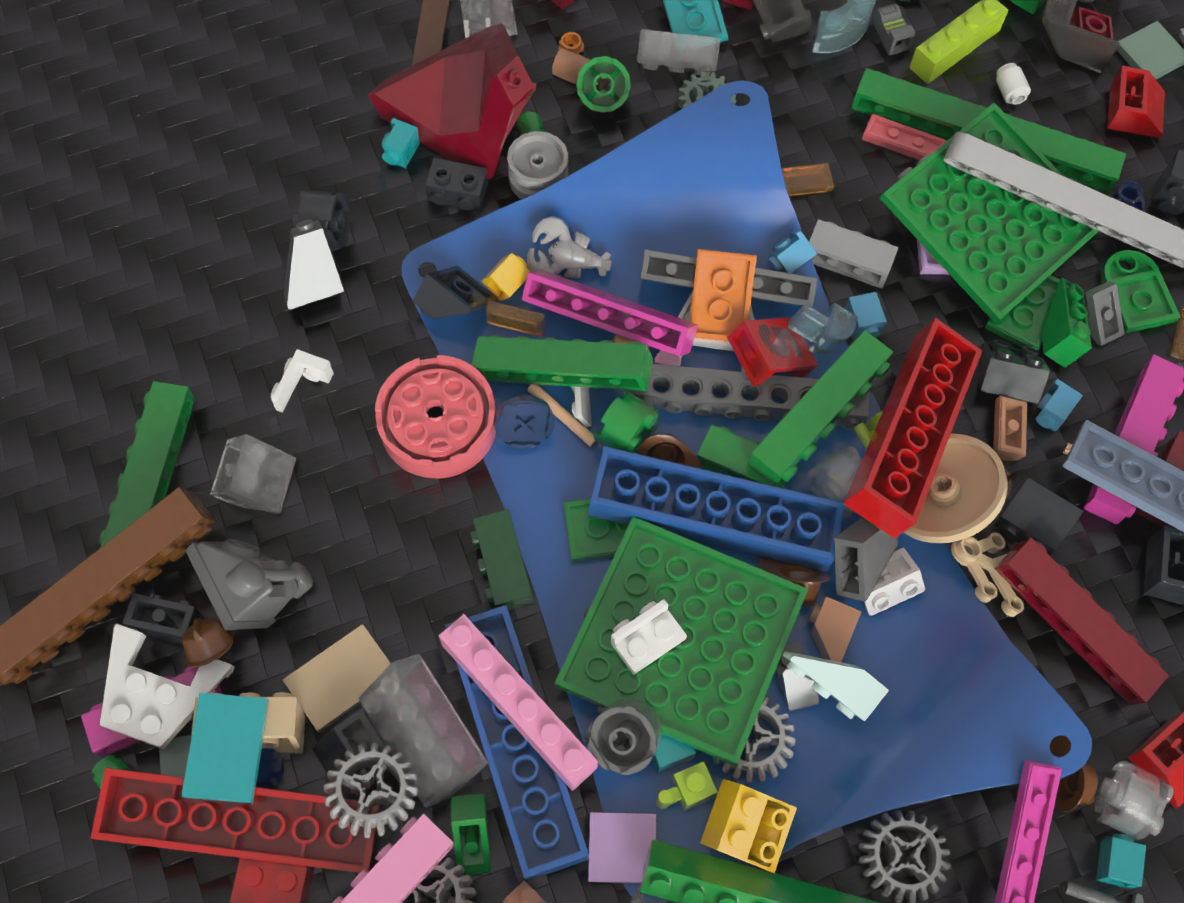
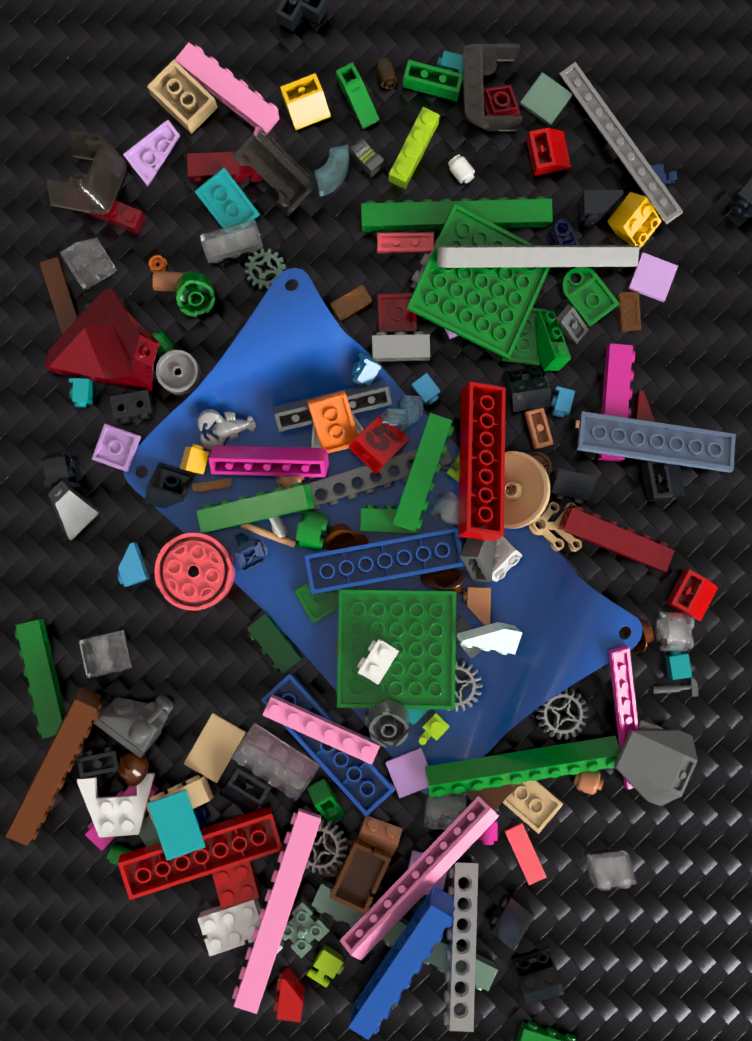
camera: 25 degrees left, 20 degrees up
white bracket [271,349,334,412] -> none
light grey gear [324,742,418,838] -> none
yellow slope [700,779,797,873] -> none
none -> lavender tile [92,423,141,472]
none -> dark azure slope [117,542,150,587]
none -> dark red plate [378,293,417,333]

